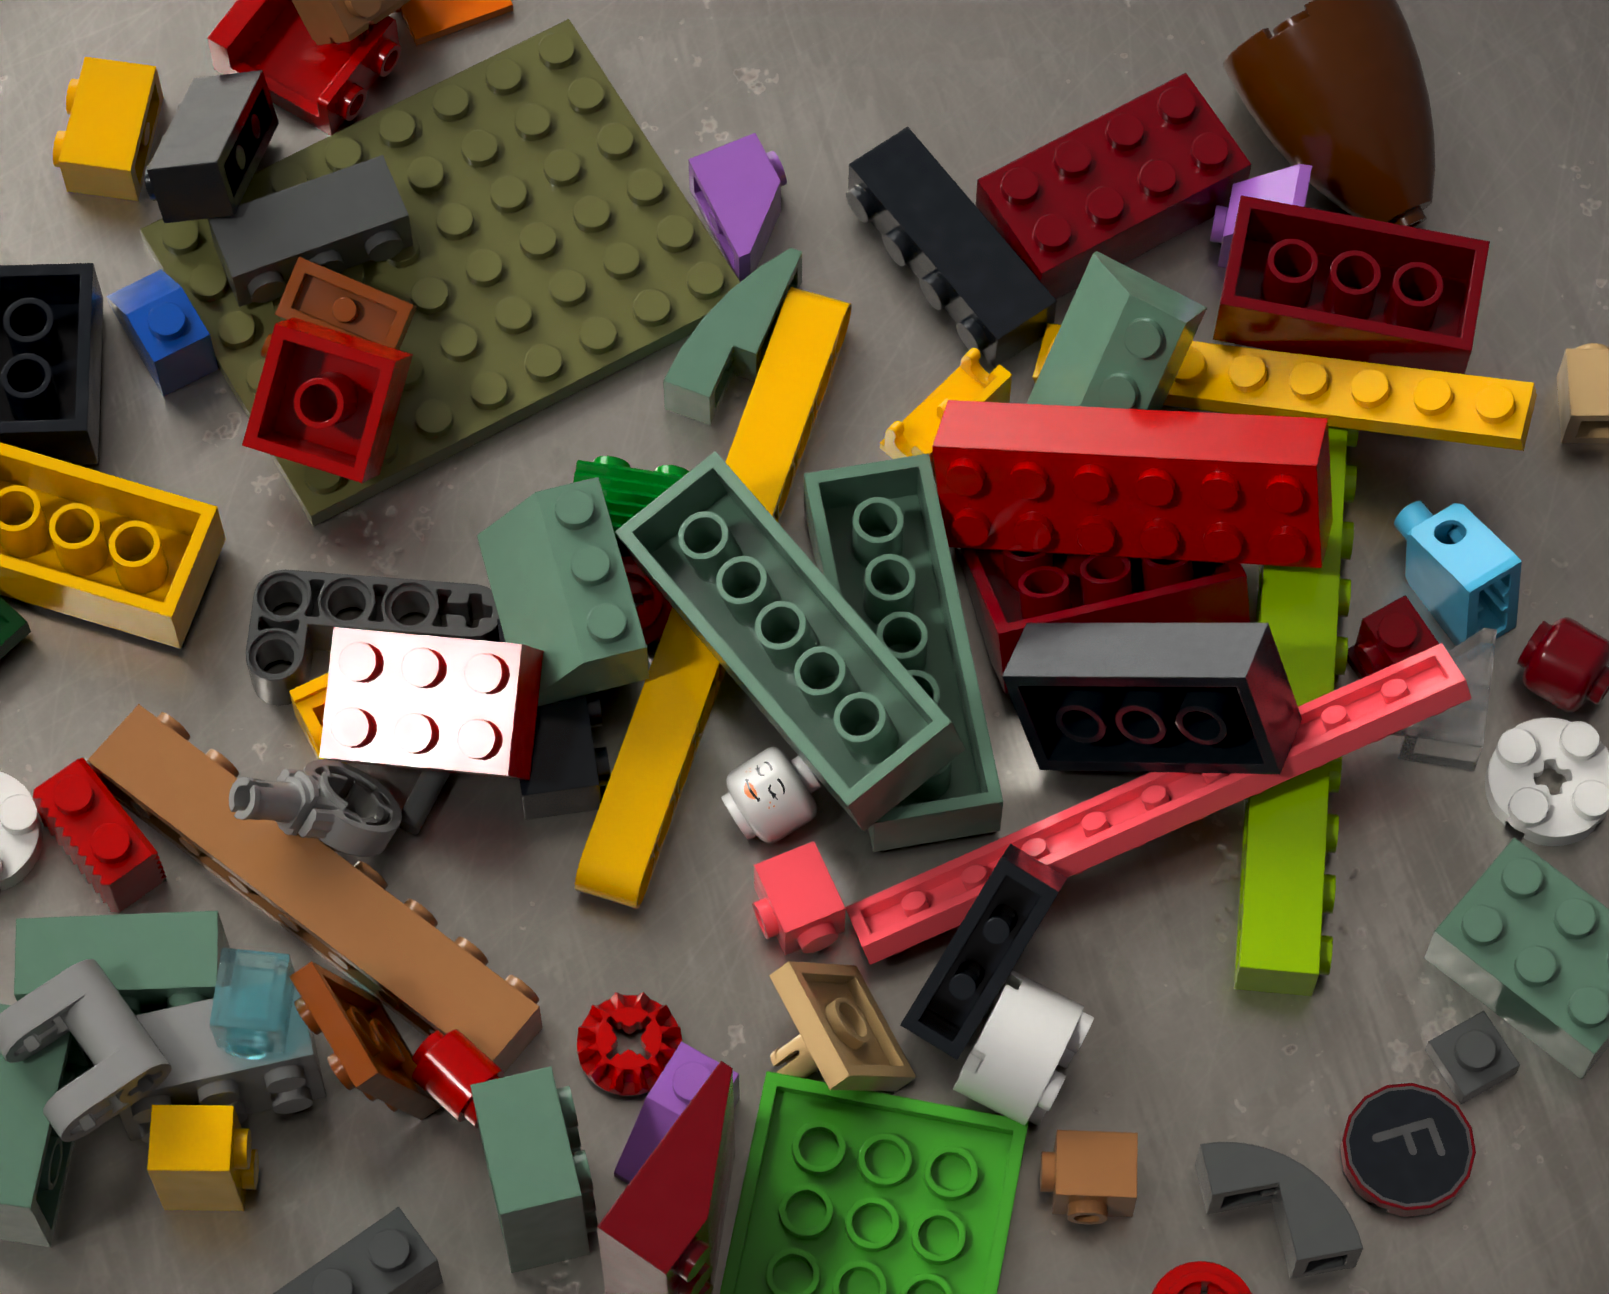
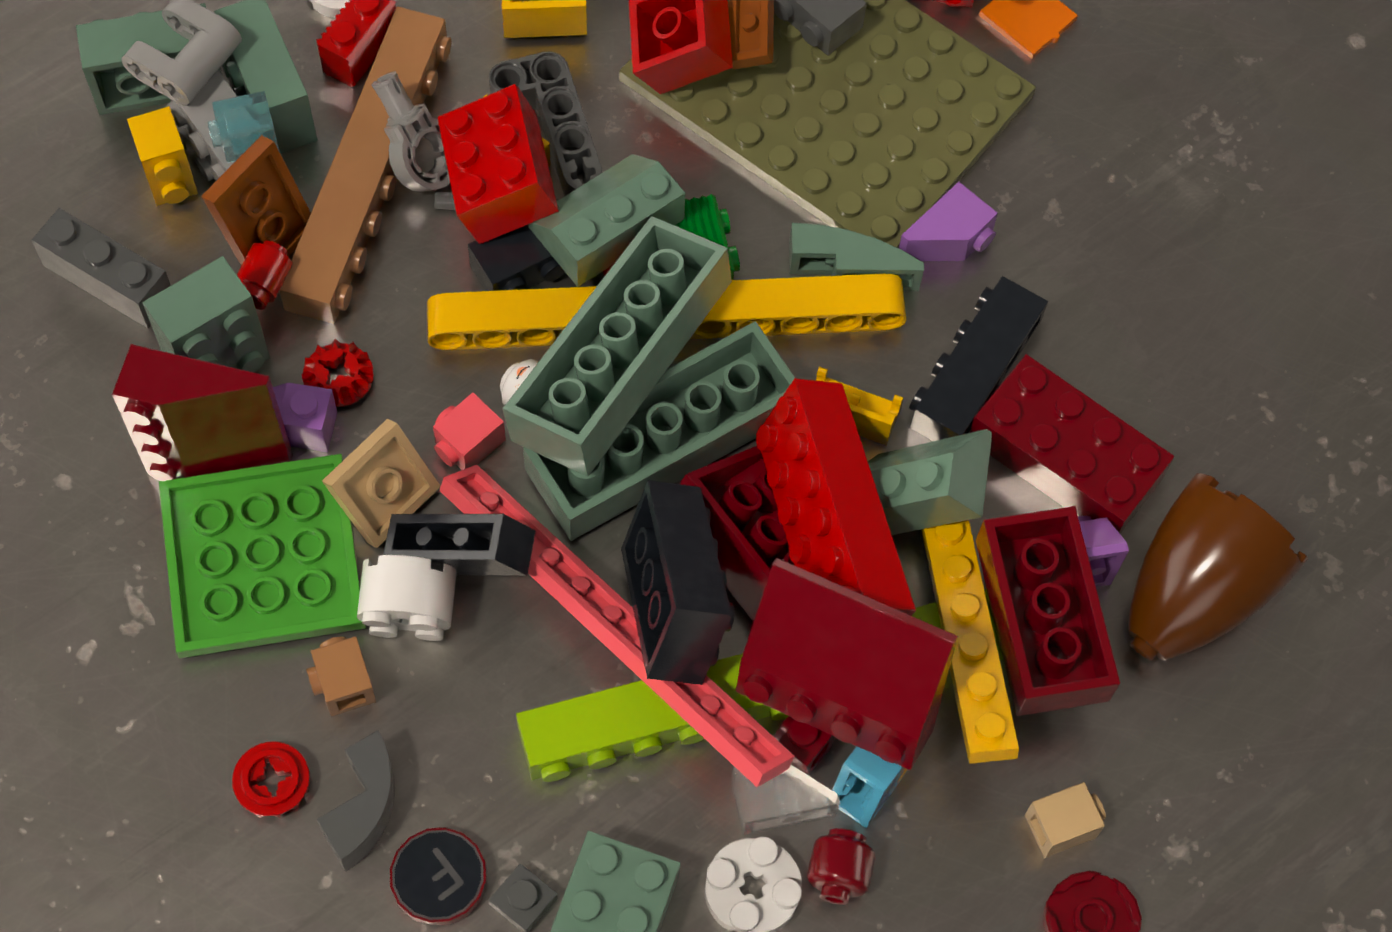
camera: 65 degrees right, 0 degrees up
none -> dark red slope [736,558,958,771]

